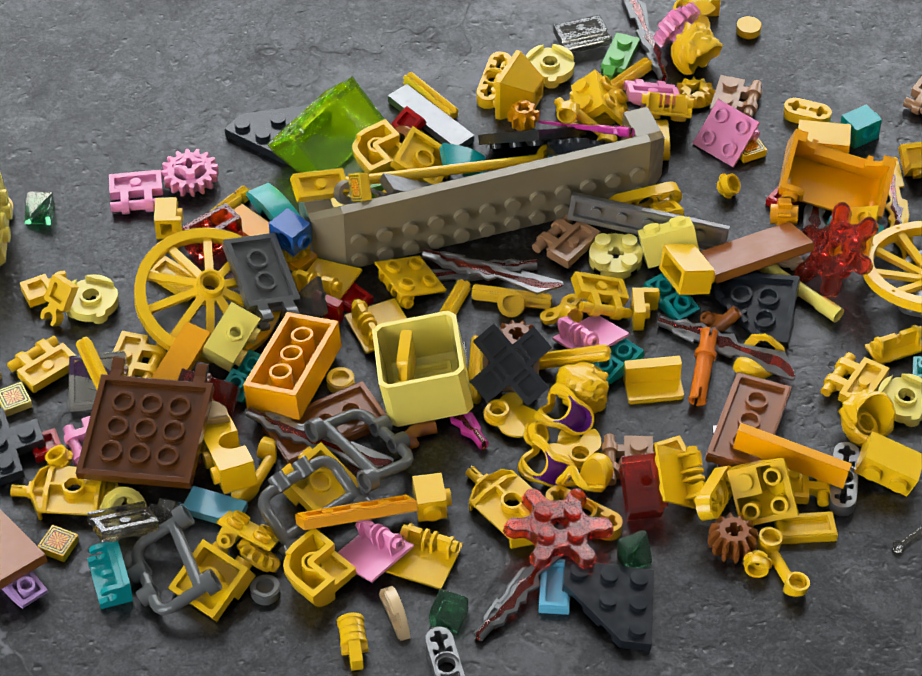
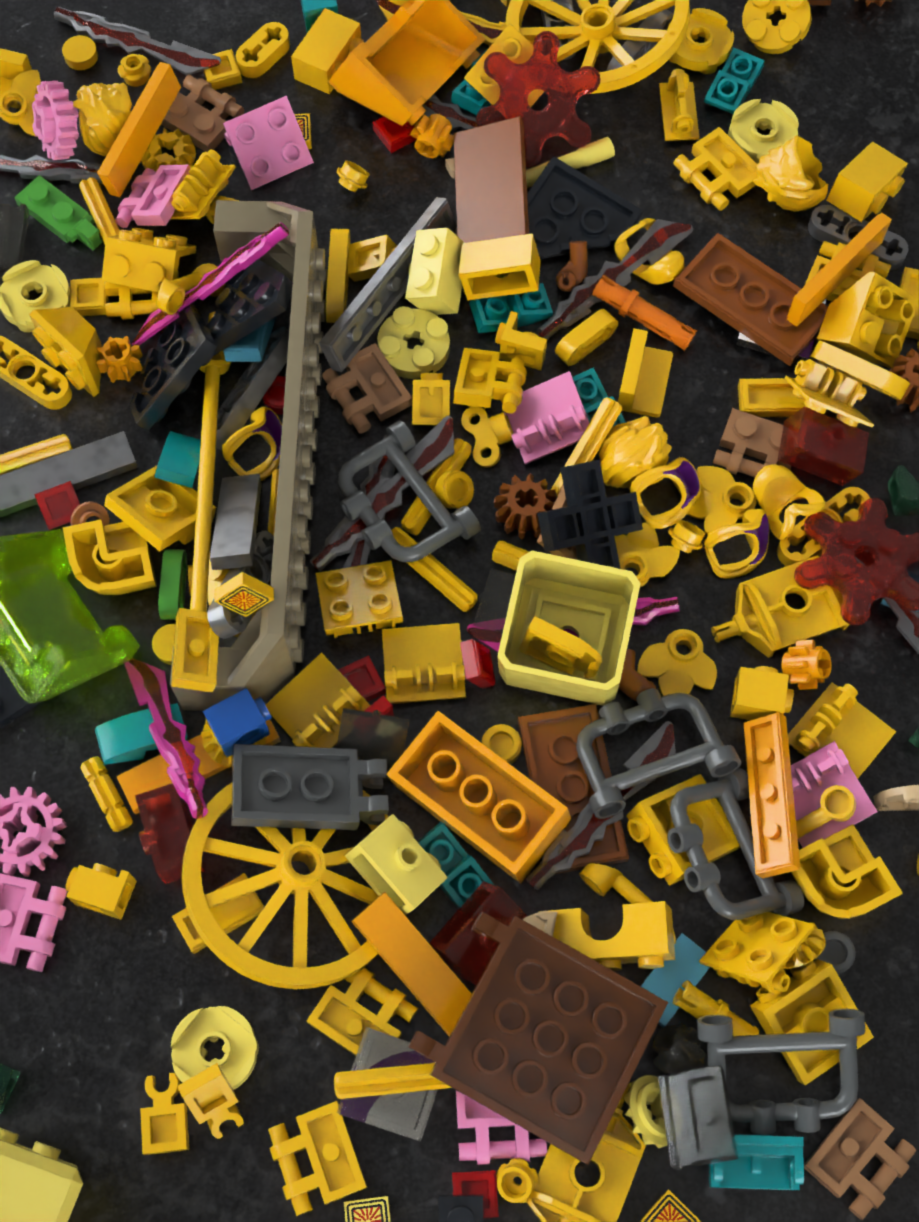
camera: 70 degrees left, 20 degrees up
none -> flat silver sword [54,7,221,75]
none -> yellow tile [70,278,109,317]
none -> light orange tile [97,62,181,197]
none -> yellow plate [118,54,151,87]
none -> dark pink sword [124,657,208,819]
none -> yellow tile [200,49,243,90]
none -> dark grey bar [338,420,481,562]
none -> yellow bracket [412,373,450,426]
none -> yellow beam [555,308,618,366]
none -> yellow plate [637,629,717,696]
none -> yellow pin [673,980,759,1036]
none -> light orange gear [781,640,832,690]
none -> yellow bar [796,785,856,839]
none -> medium nougat plate [804,1098,917,1220]

